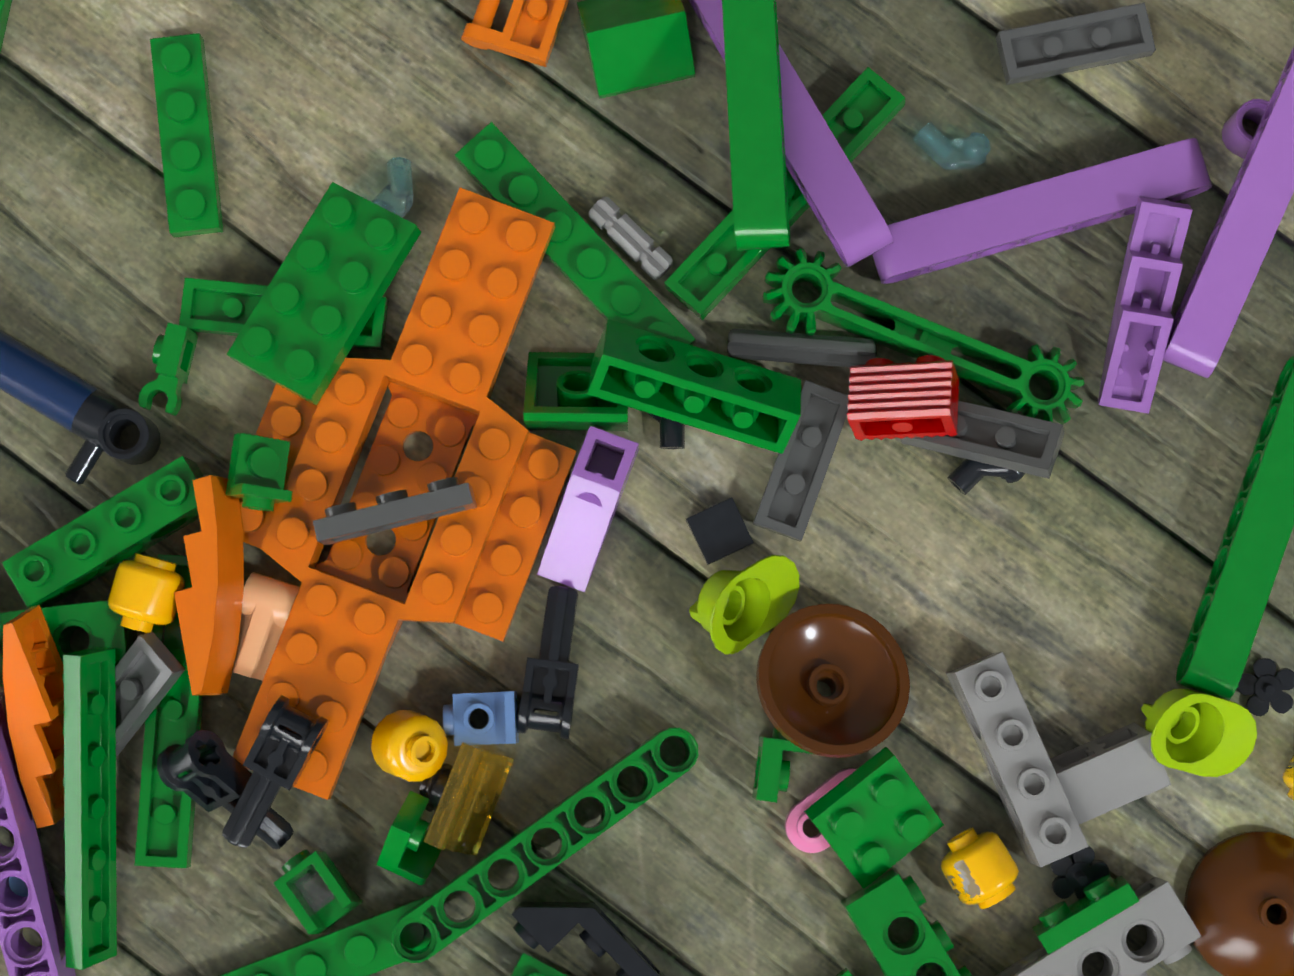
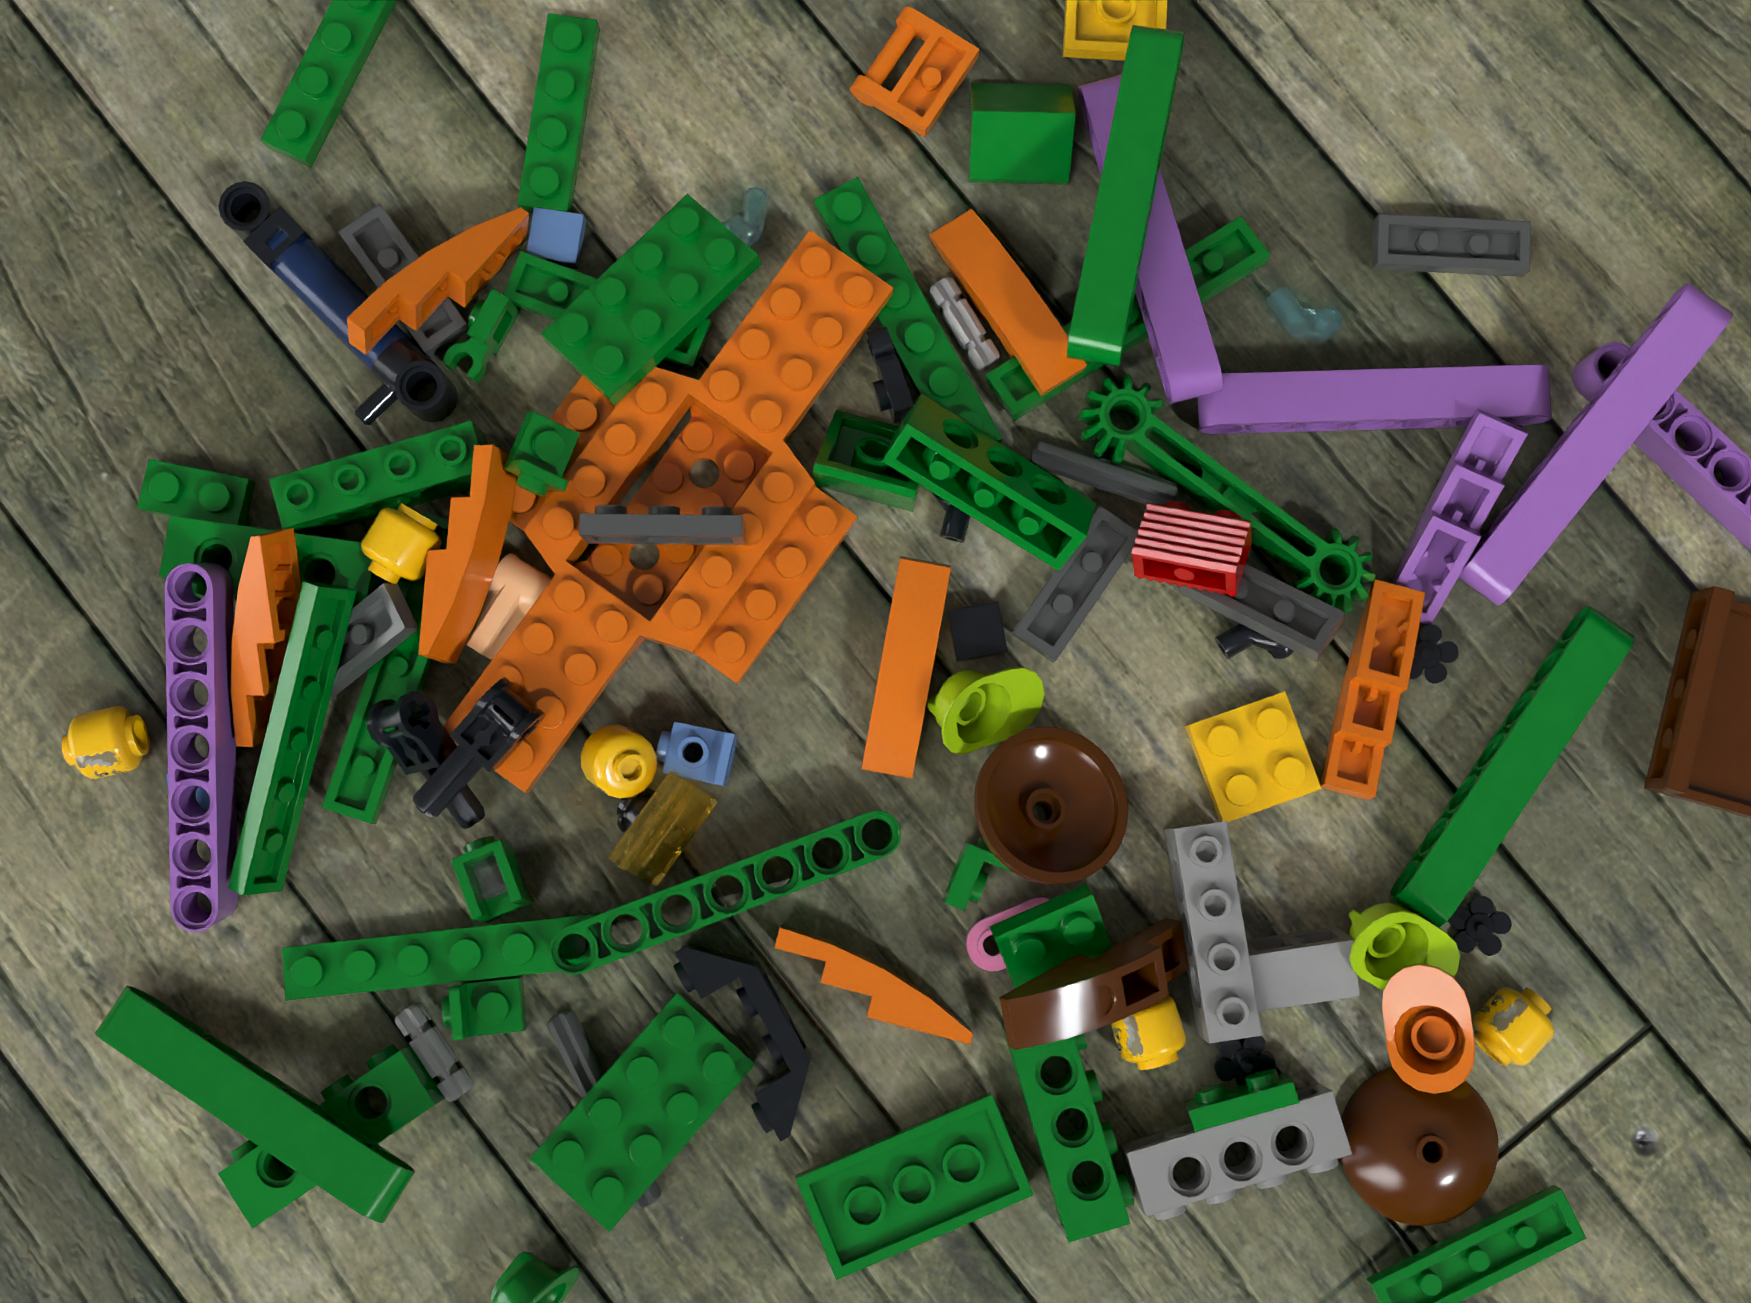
camera: 15 degrees right, 0 degrees up
green bracket [376,791,443,885] -> none
black connector [517,586,579,739] -> none
slope [537,426,639,593] -> none
none -> dark grey plate [338,203,470,358]
none -> orange slope [347,207,529,355]
none -> medium blue tile [526,207,586,268]
none -> orange slope [774,925,973,1045]
none -> orange slope [861,556,951,779]
none -> black plate [867,327,914,423]
none -> orange slope [929,209,1087,397]
none -> reddish brown slope [999,918,1189,1050]
none -> yellow plate [1185,691,1321,822]
none -> orange slope [1320,579,1425,801]
none -> orange piece [1382,964,1475,1094]
none -> black plant [1409,625,1459,684]

